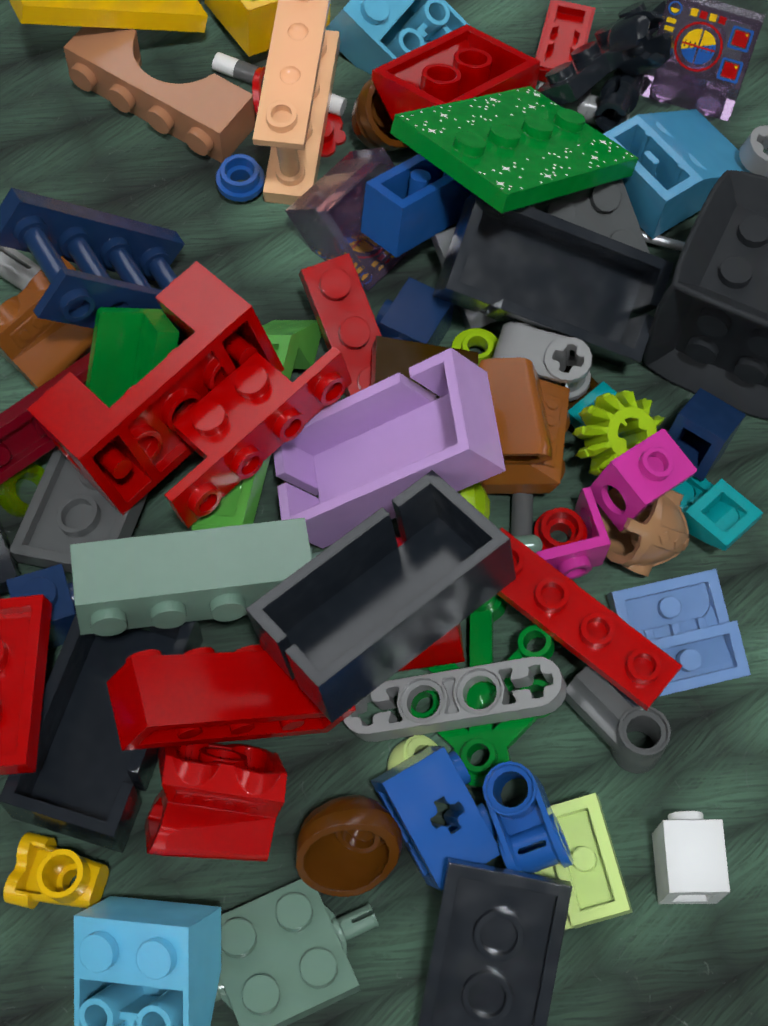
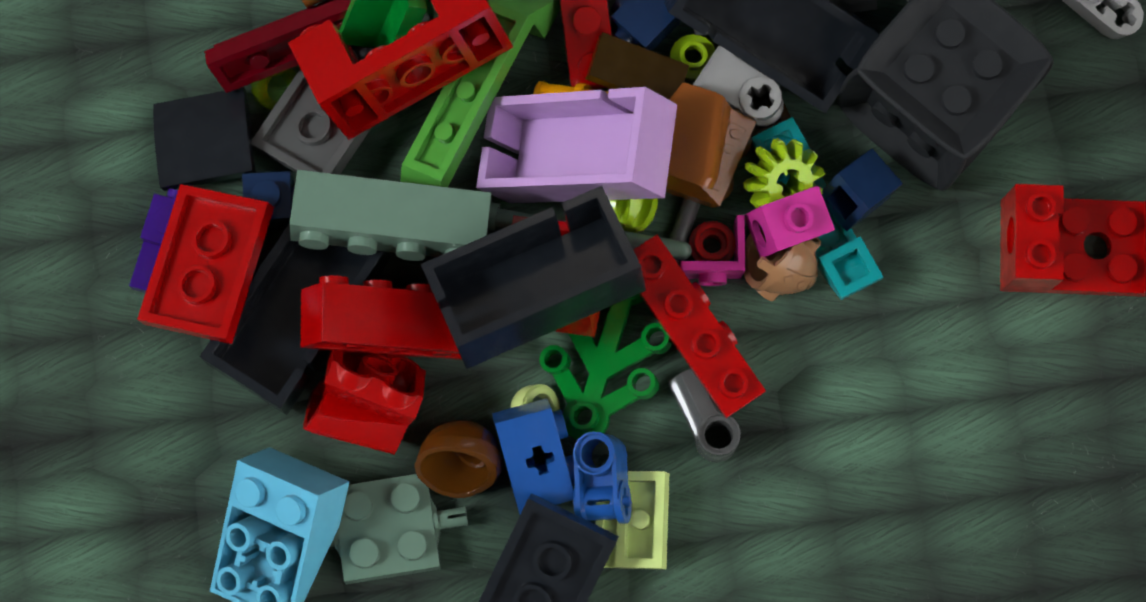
camera: 15 degrees right, 15 degrees up
yellow plate [3,832,109,909] -> none
red bracket [165,346,352,528] -> none
light grey beam [343,657,567,742] -> none
medium blue slope [607,569,751,697] -> none
white brick [652,811,730,904] -> none

